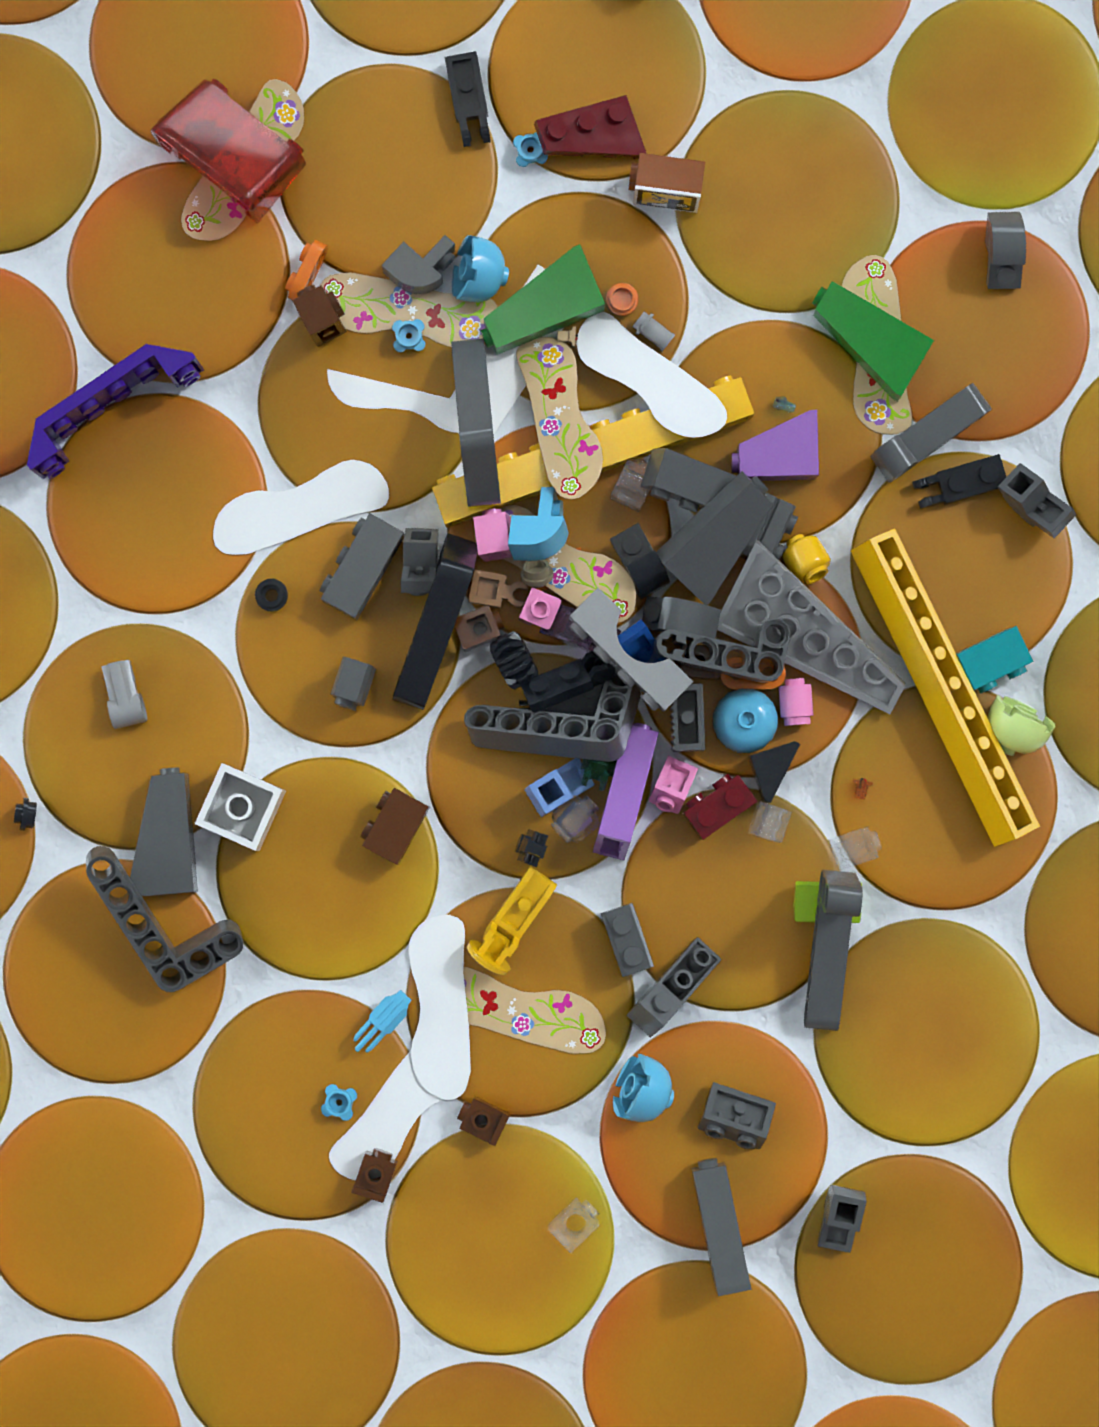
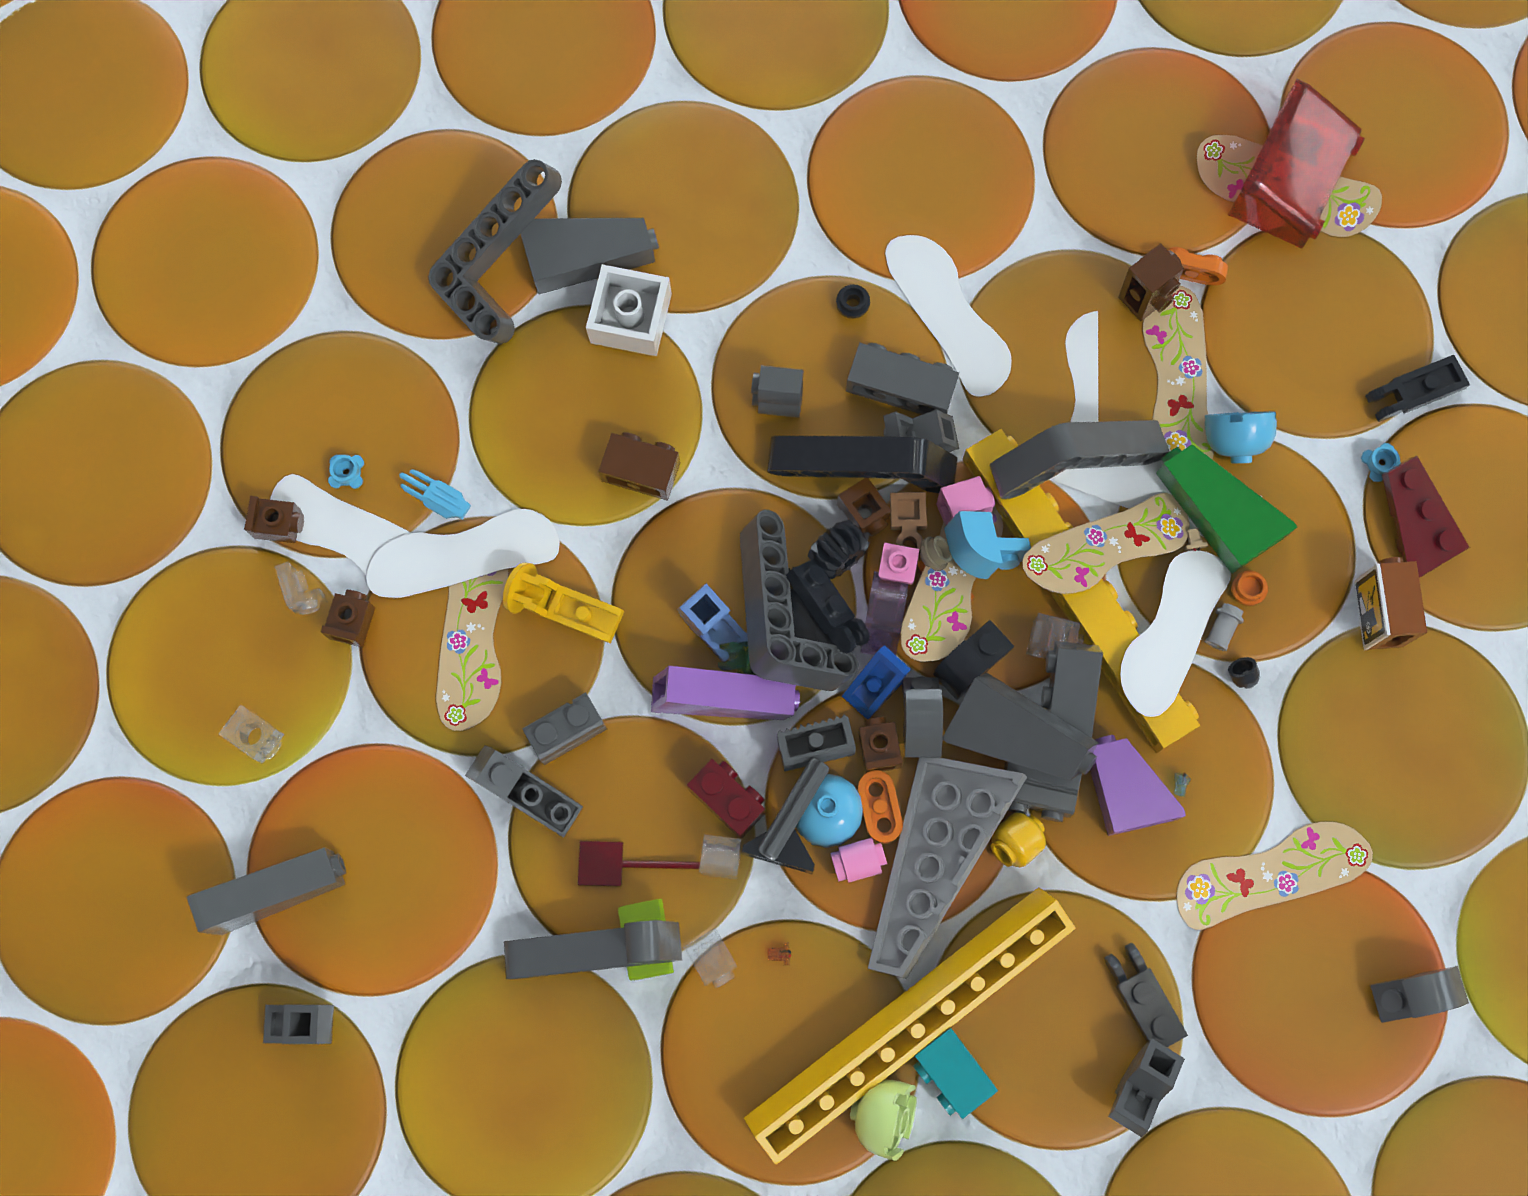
camera: 80 degrees right, 10 degrees down
black plate [14,798,37,831] -> none
dark purple slope [27,344,204,479] -> none
light grey piece [101,660,147,729] -> none
dark grey brick [382,235,455,294] -> none
medium azure plate [392,319,426,353] -> none
black hinge [515,829,548,867] -> none
clear head [550,795,599,843] -> none
light grey arch [569,588,693,712] -> none
medium azure cylinder [613,1054,674,1122] -> none
bright pink bracket [649,755,698,814] -> none
dark grey beam [653,619,790,683] -> none
dark grey bracket [698,1082,776,1150] -> none
green slope [812,281,934,402] -> none
dark grey beam [870,383,992,483] -> none
none -> clear bracket [275,562,328,615]
none -> dark red piece [578,841,702,886]
none -> dark grey axle [758,758,829,860]
none -> black hinge [1228,657,1260,689]

